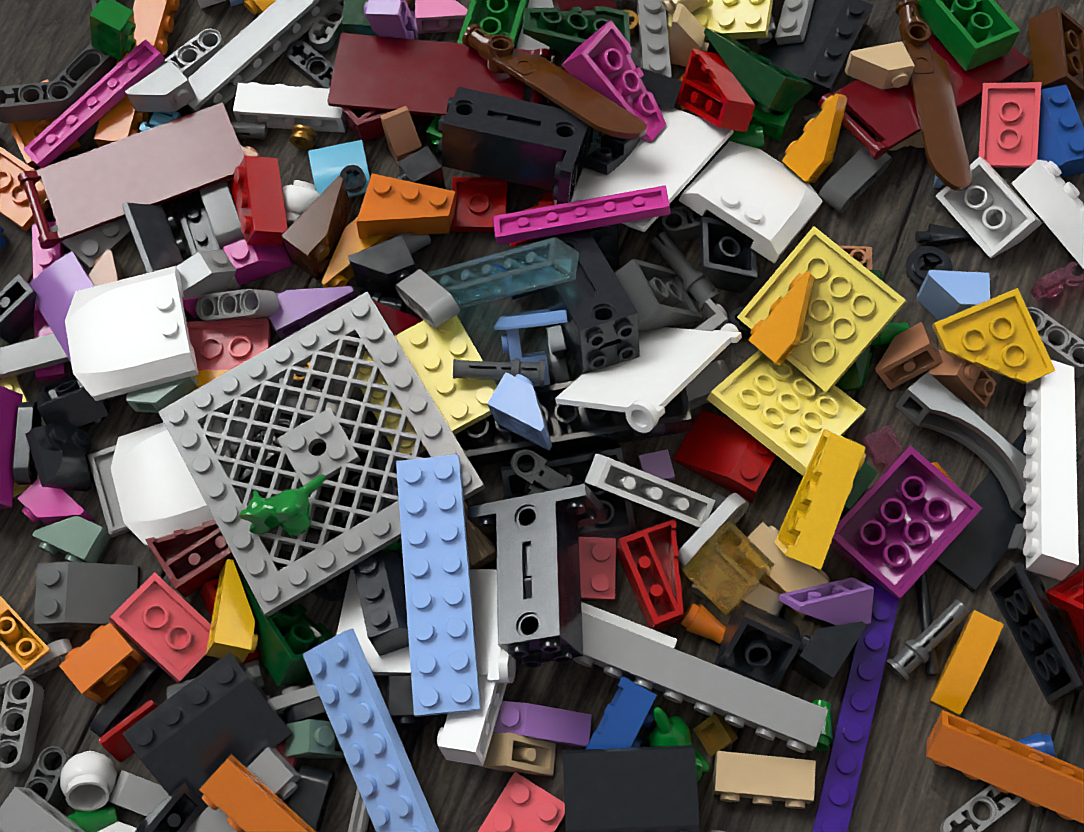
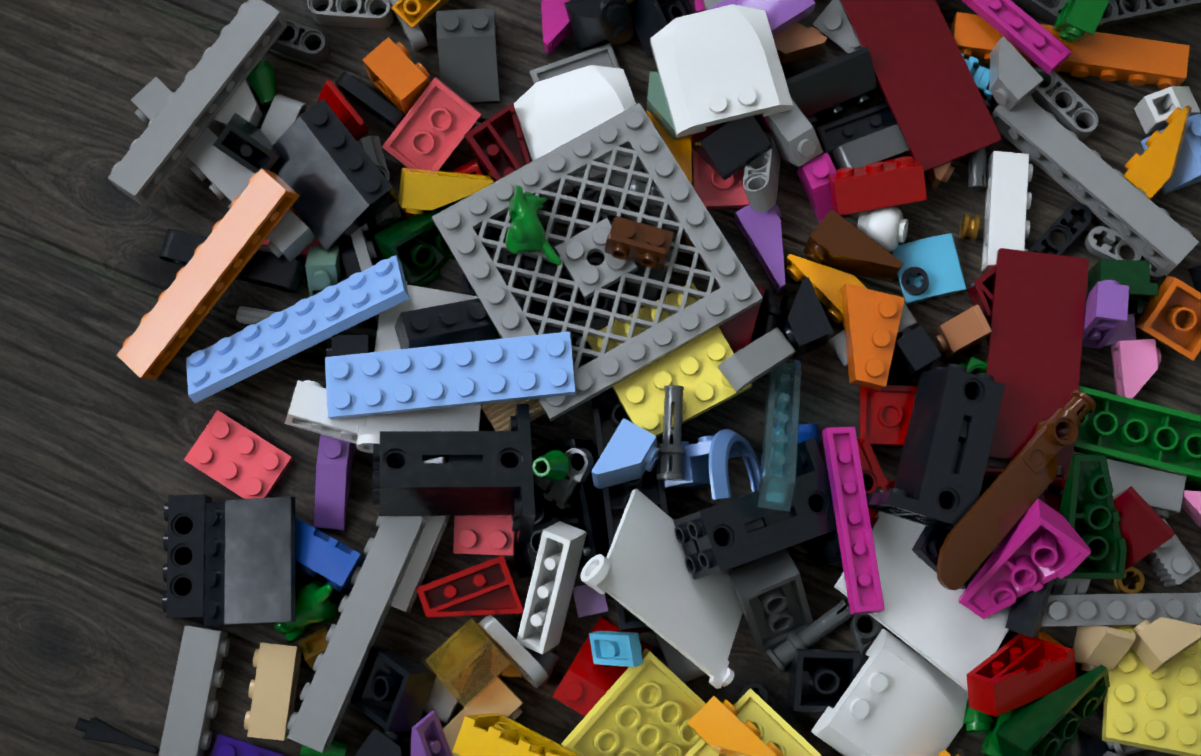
camera: 90 degrees right, 10 degrees up
sand green slope [32,515,111,563] -> none
white piece [60,751,117,811] -> none
tan slope [481,732,556,776] -> none
dark grey piece [546,325,574,384] -> none
orange cone [680,602,726,644] -> none
light grey bracket [694,298,728,331] -> none
none -> green cone [532,450,569,481]
none -> medium azure plate [589,631,643,667]
none -> reddish brown bracket [605,216,674,269]
none -> black slope [692,115,772,181]

